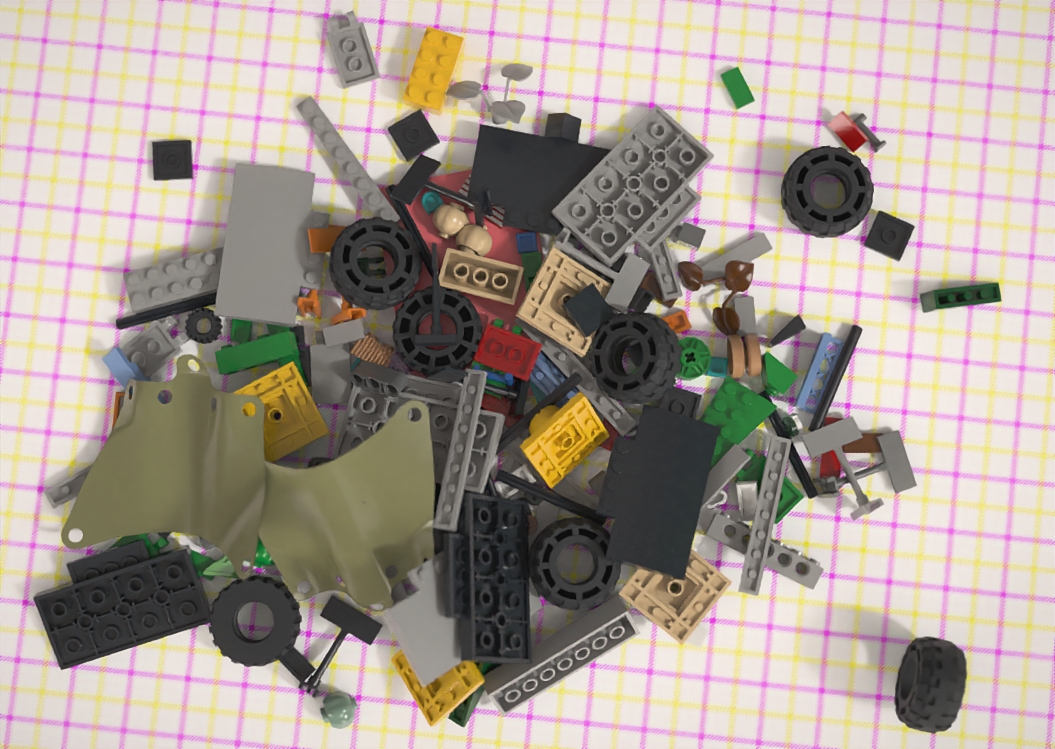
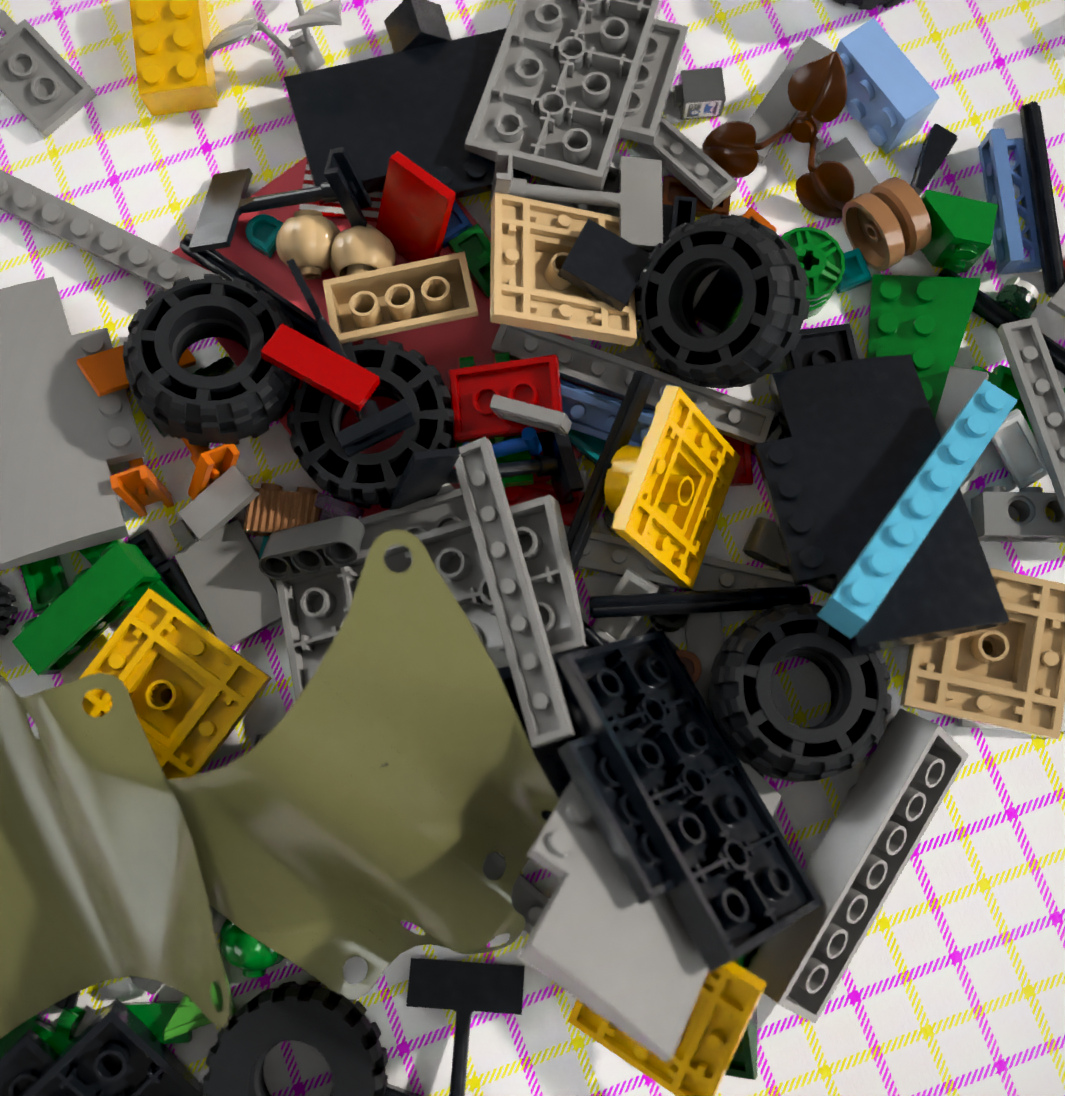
camera: 25 degrees left, 5 degrees down
black tile [387,109,440,162] -> none
none -> red tile [260,323,380,412]
none -> red tile [376,151,456,262]
none -> light grey tile [490,394,572,436]
none -> medium azure brick [817,379,1018,639]
none -> light blue brick [836,17,940,155]

